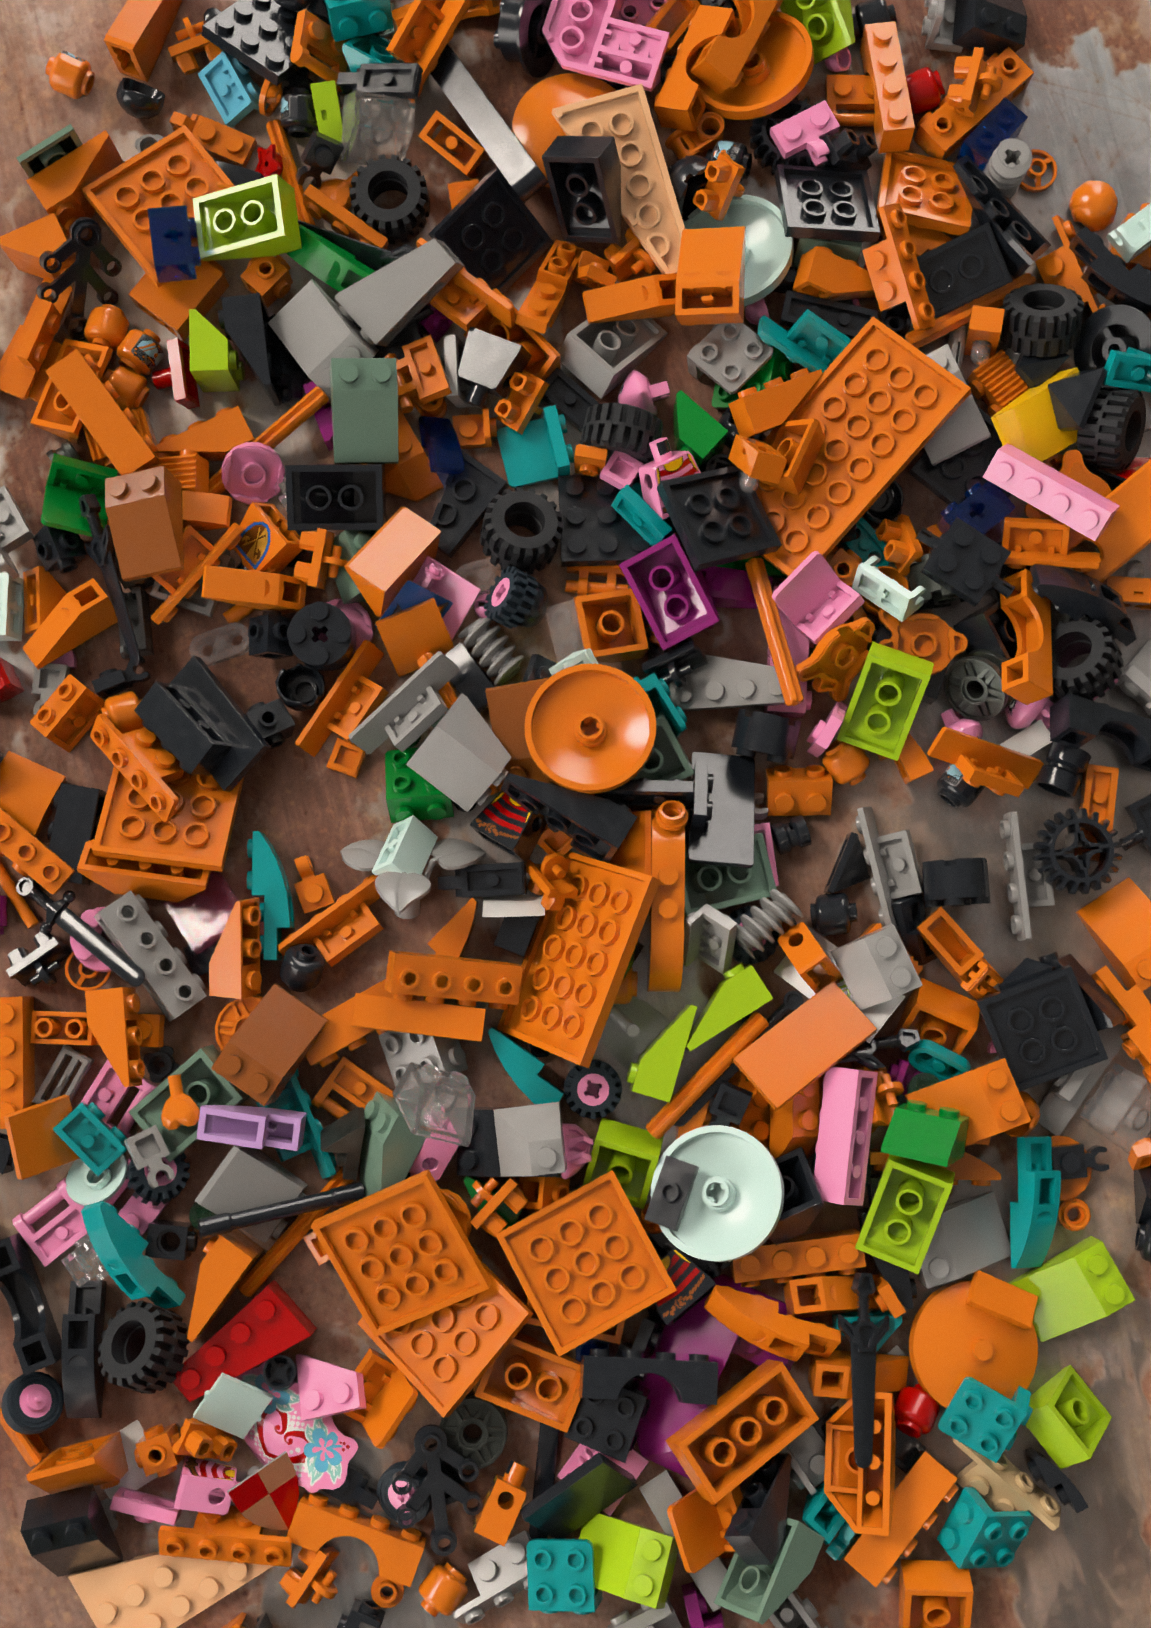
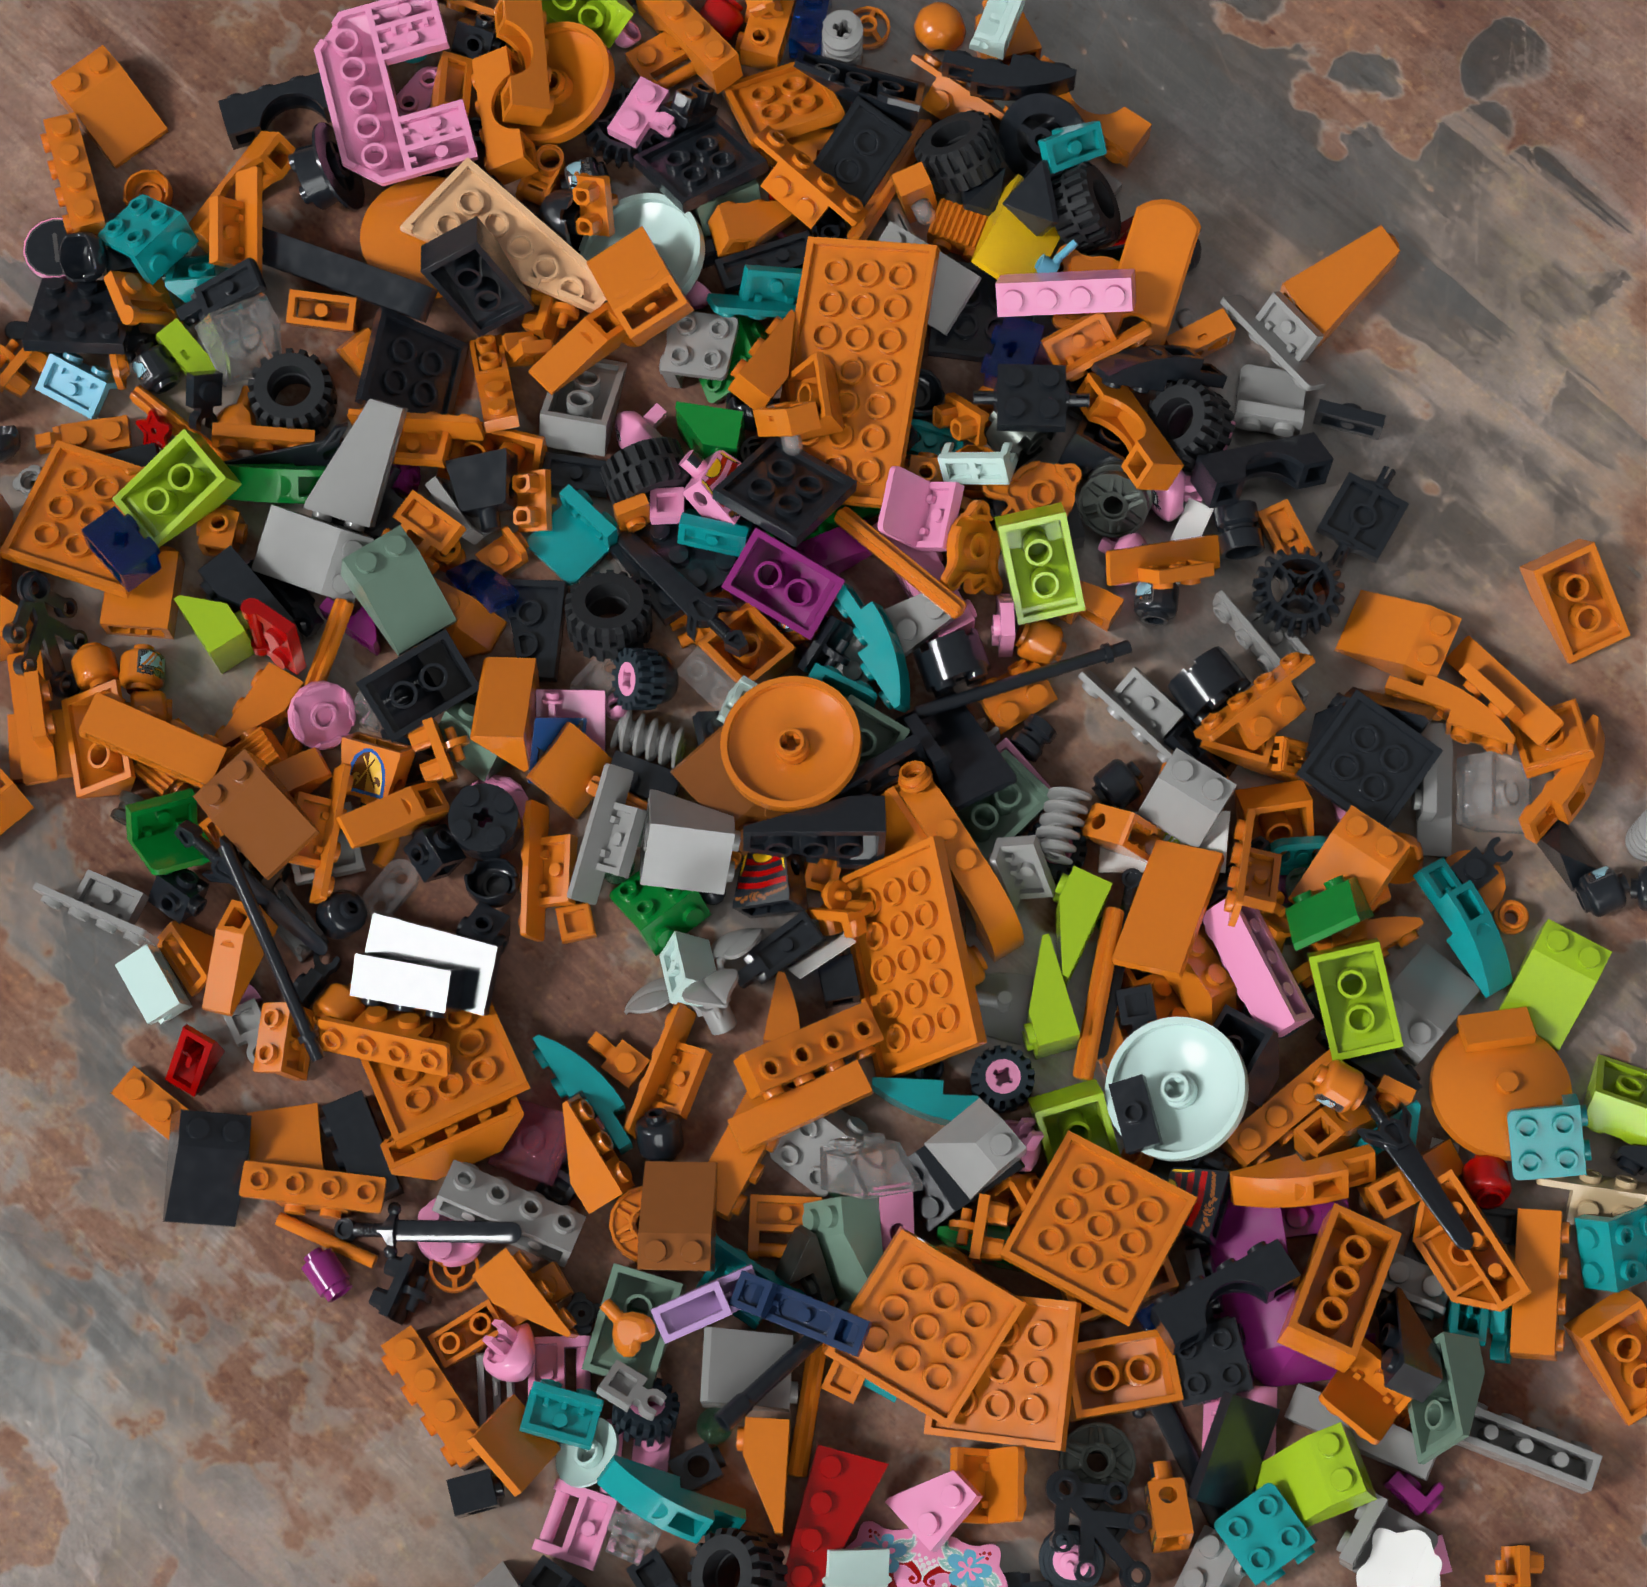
camera: 30 degrees left, 10 degrees down
red tile [152,338,200,409] -> none
black wheel [263,1355,297,1391] -> none
black slope [823,832,870,894] -> none
none -> black bar [218,843,325,1063]
none -> red plate [240,598,307,675]
none -> black head [315,889,368,939]
none -> bright pink piece [482,1319,536,1382]
none -> black sword [617,531,749,658]
none -> dark blue slope [728,1270,872,1357]
none -> teal slope [834,583,910,713]
none -> black bar [914,640,1132,719]
none -> medium azure hand [1035,239,1078,273]
none -> orange bracket [1193,652,1316,750]
none -> orange bracket [1224,808,1282,927]
none -> orange head [1311,1059,1368,1113]

